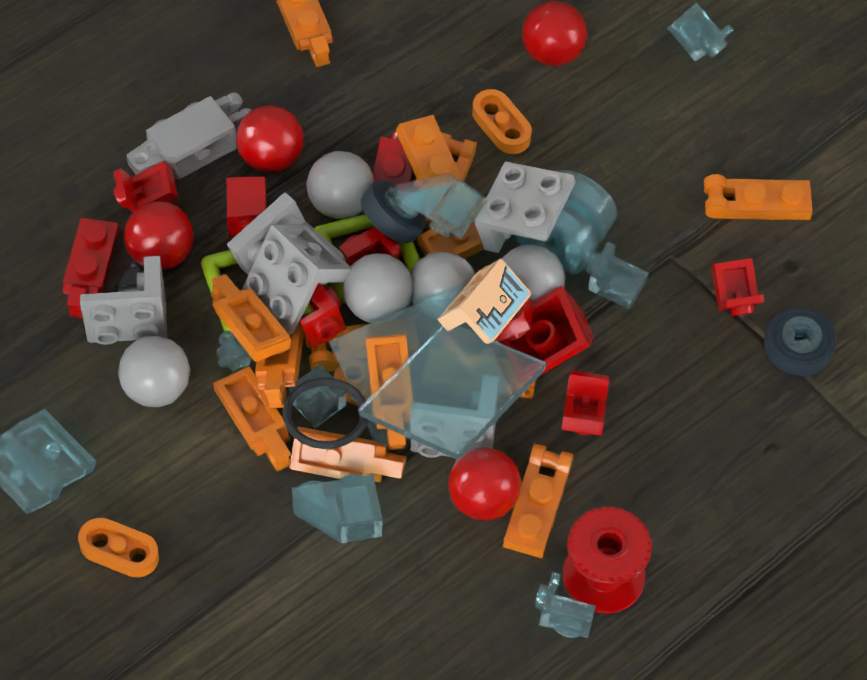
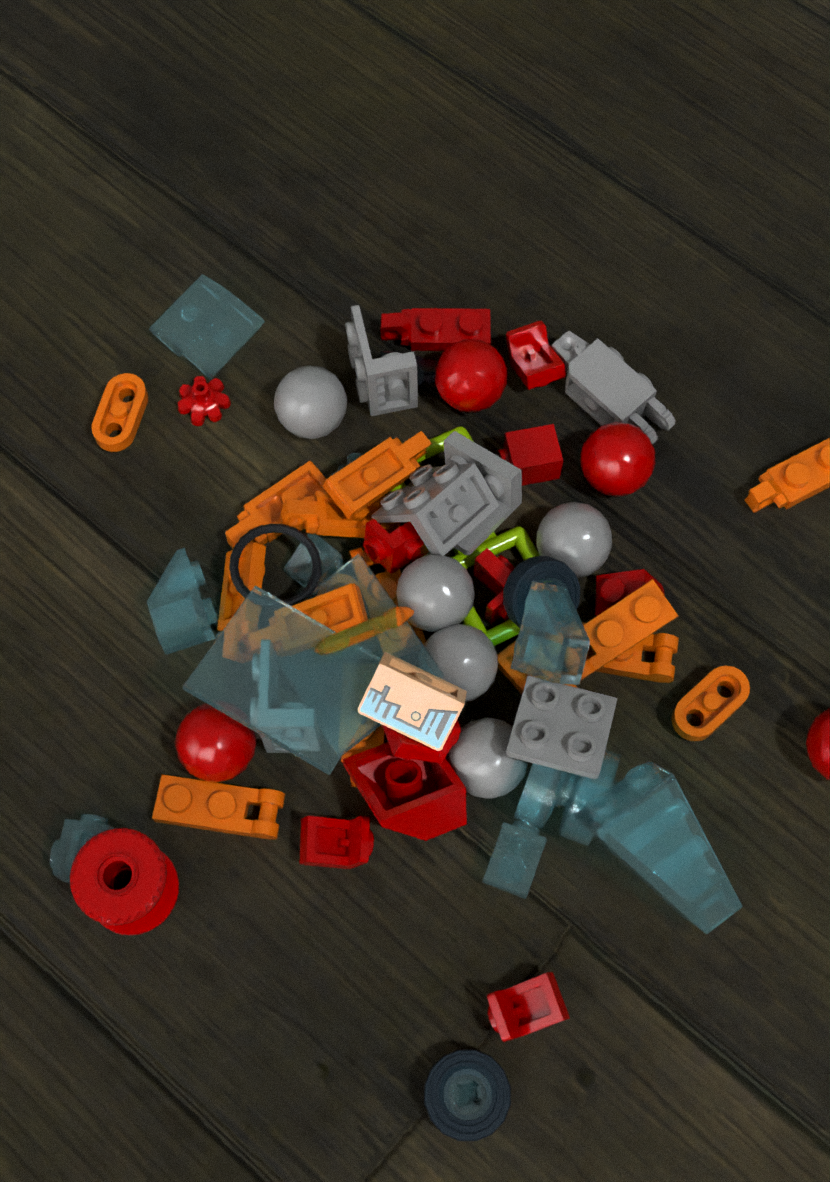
camera: 85 degrees right, 10 degrees up
orange plate [704,174,813,220] -> none
none -> red plant [177,376,231,426]
none -> clear yellow piece [315,606,414,655]
none -> clear light blue slope [574,761,743,935]

